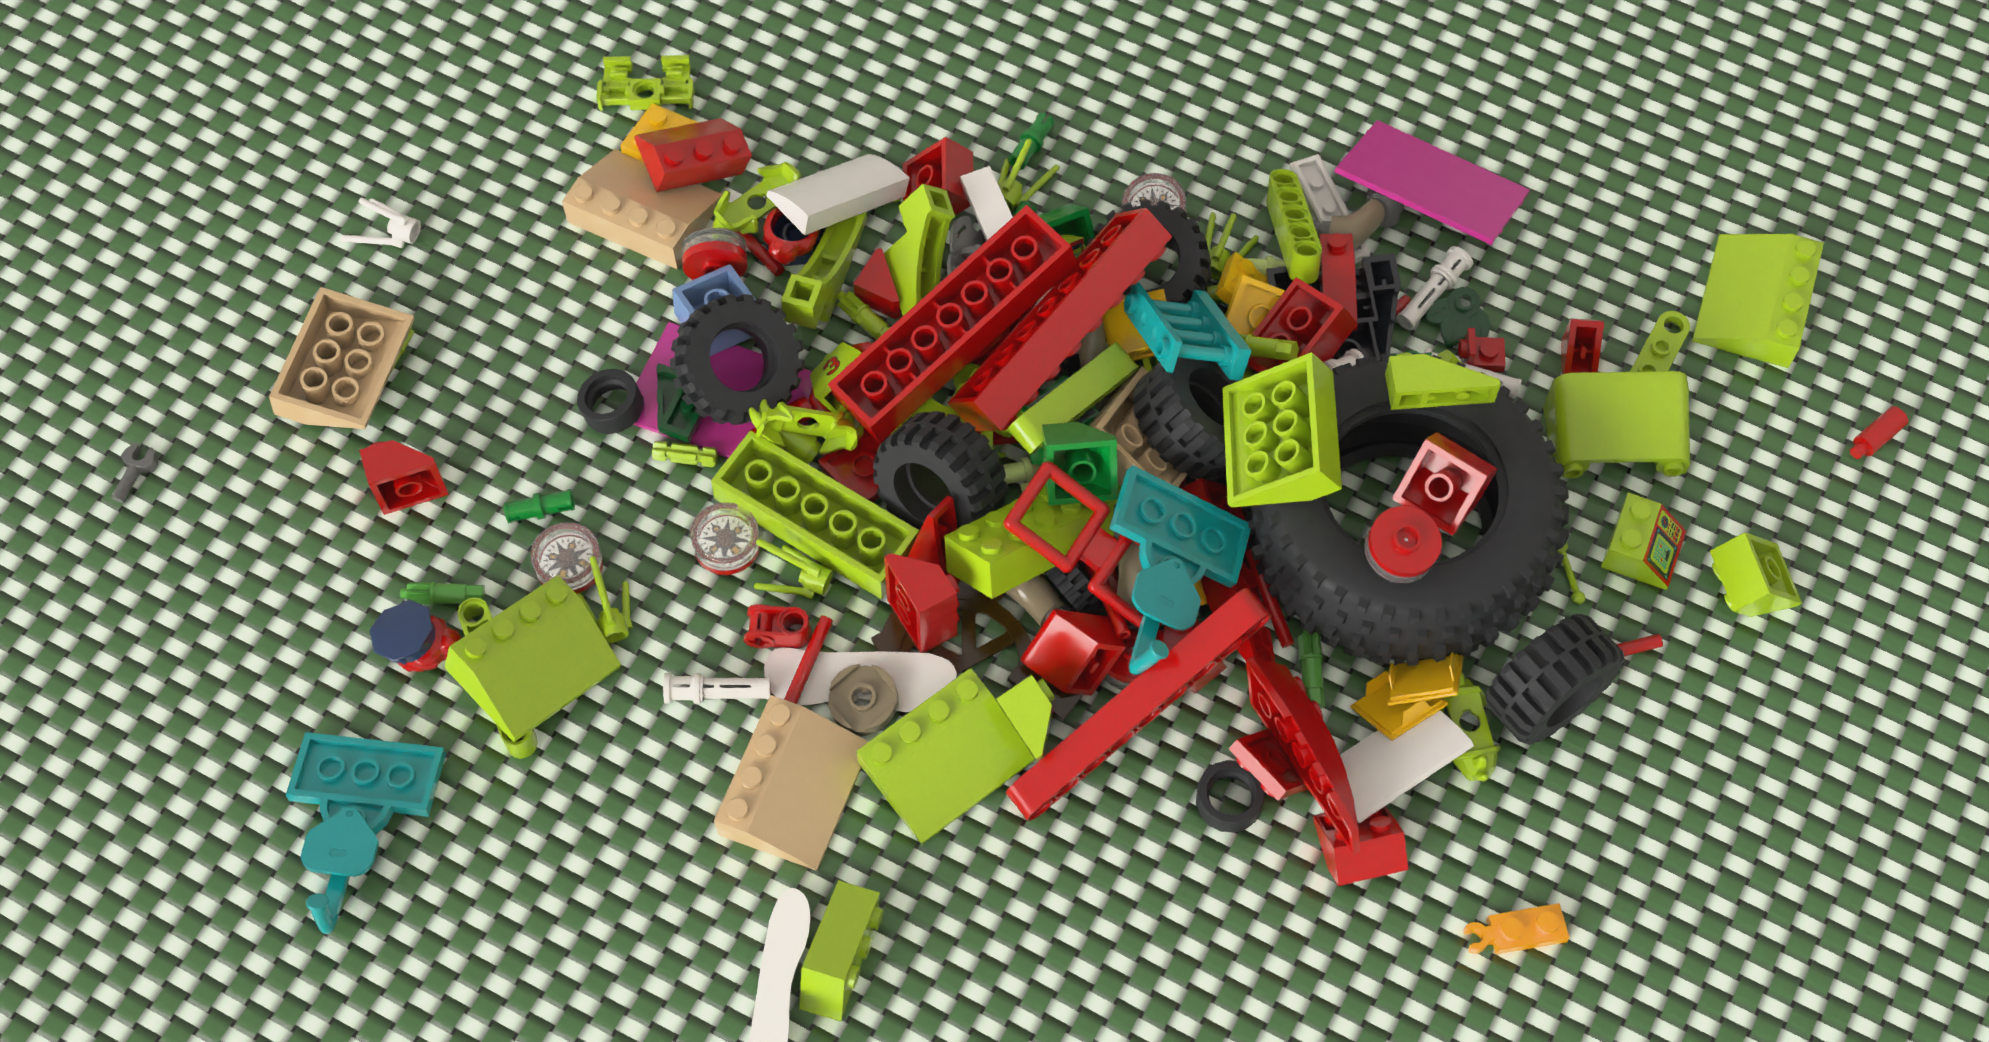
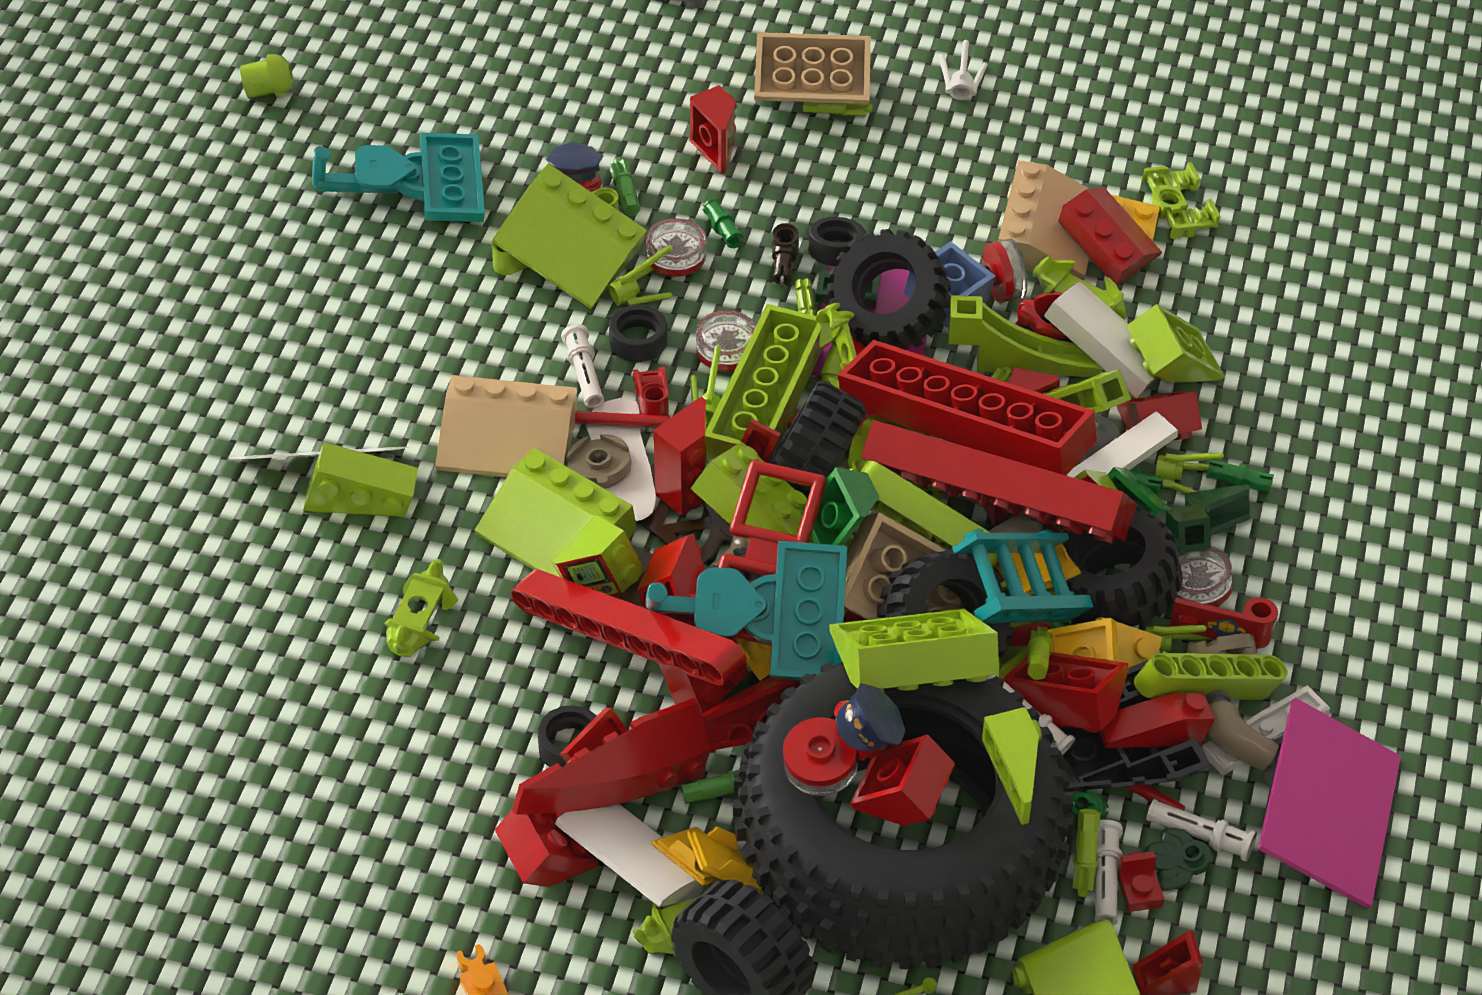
camera: 75 degrees right, 15 degrees down
none -> lime piece [240,54,293,99]
none -> lime piece [384,559,459,657]
none -> black tyre [609,304,668,362]
none -> dark brown pin [772,223,799,284]
none -> dark blue piece [834,683,906,761]
none -> lime slope [1127,304,1225,383]
none -> dark green arch [1165,484,1251,553]
none -> red door [1169,597,1278,649]
none -> dark tan plate [1186,634,1257,654]

